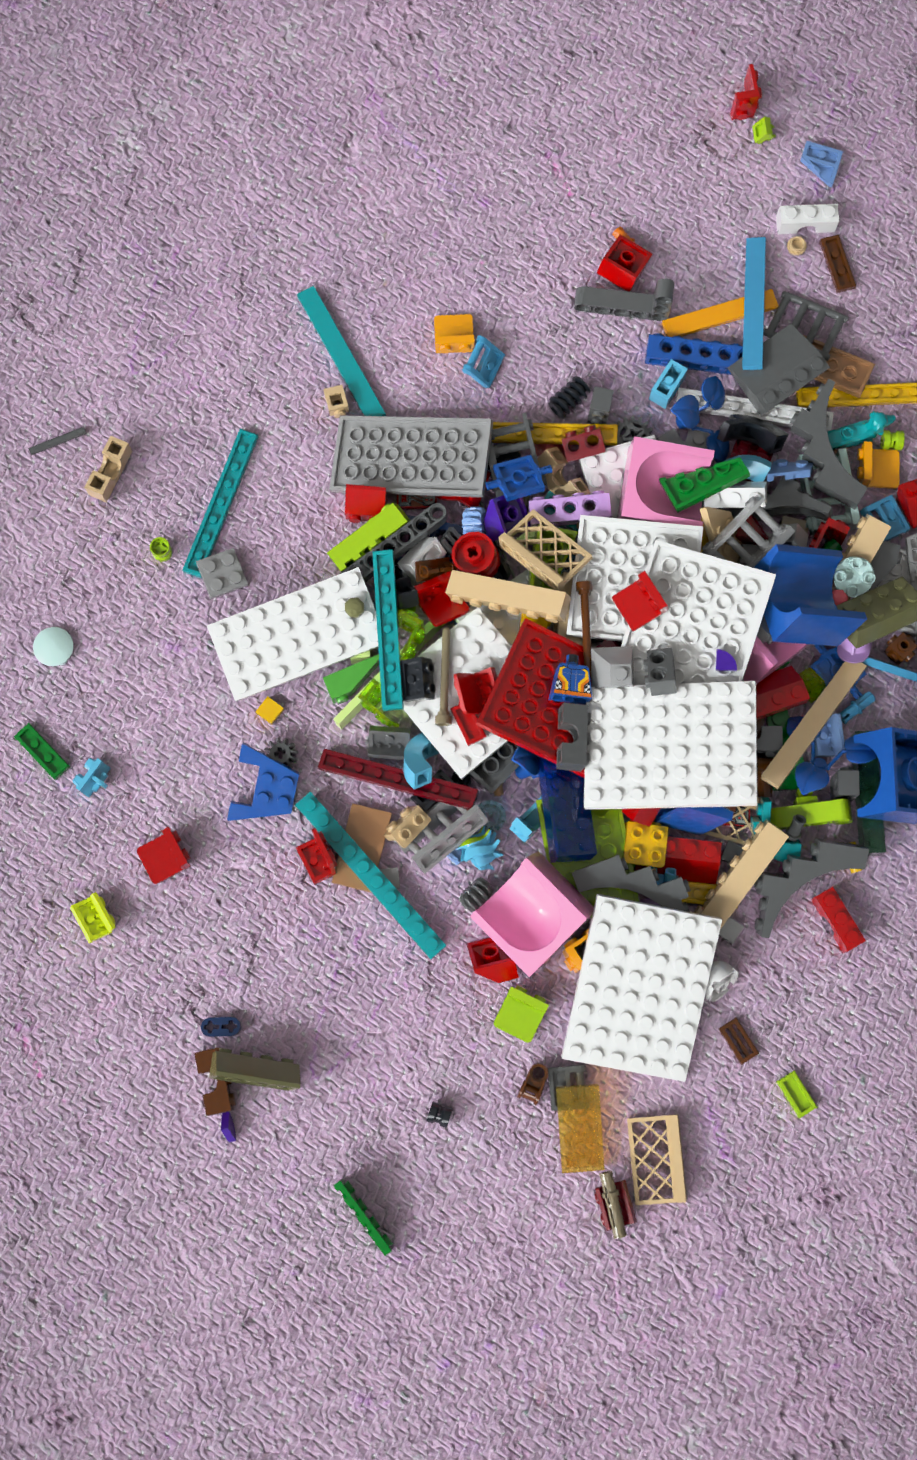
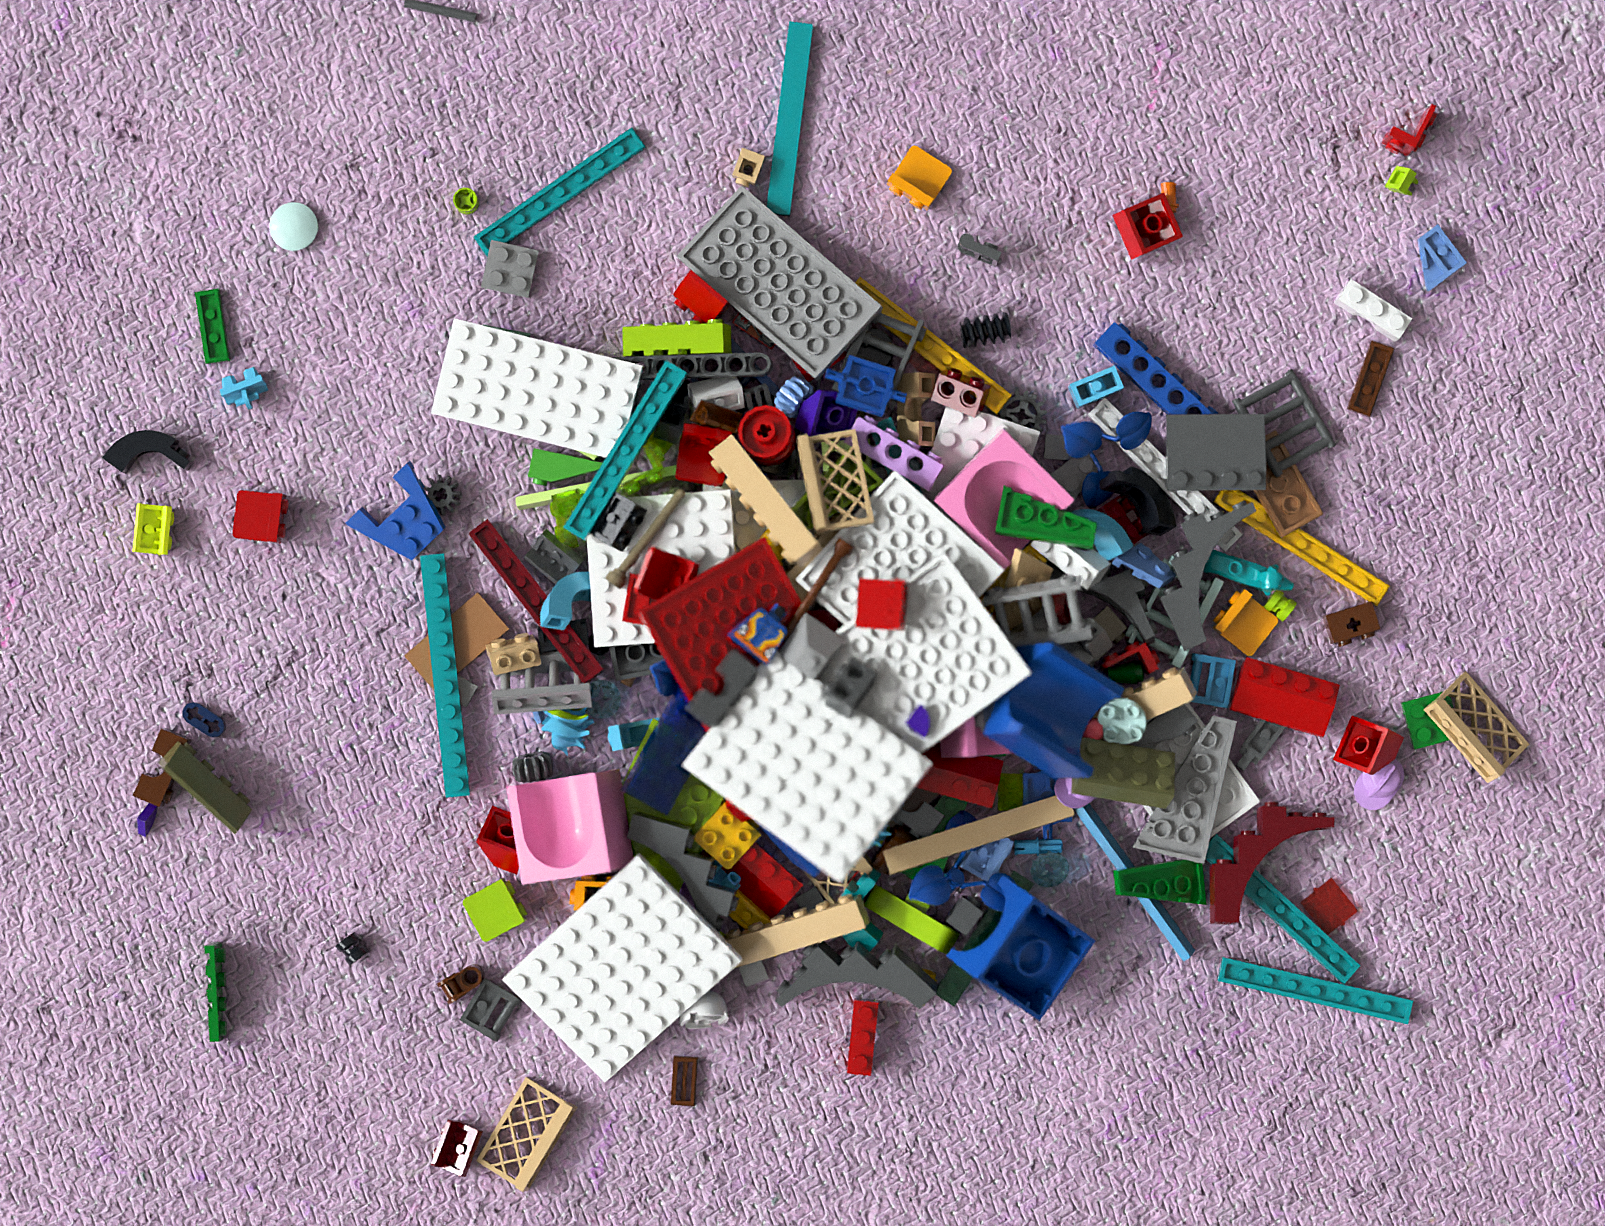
camera: 35 degrees right, 10 degrees up
tan arch [84,436,132,503] -> none
yellow tile [255,696,284,725] -> none
red bracket [296,828,337,885] -> none
olive tile [345,598,364,618] -> none
dark azure plate [462,335,505,388] -> none
clear yellow plate [556,1084,605,1173] -> none
dark grey beam [574,278,675,321] -> none
dark grey brick [587,386,614,424] -> none
dark tan pin [599,1171,627,1239] -> none
light orange tile [662,289,778,337] -> none
dark azure tile [742,237,766,370] -> none
lime tile [776,1070,817,1118] -> none
dark grey pin [785,814,806,841] -> none
tan plate [787,236,807,256] -> none
reddish brown brick [884,632,917,665] -> none
none -> black arch [102,430,194,474]
none -> dark grey plate [958,233,1002,267]
none -> clear light blue gear [1030,851,1069,887]

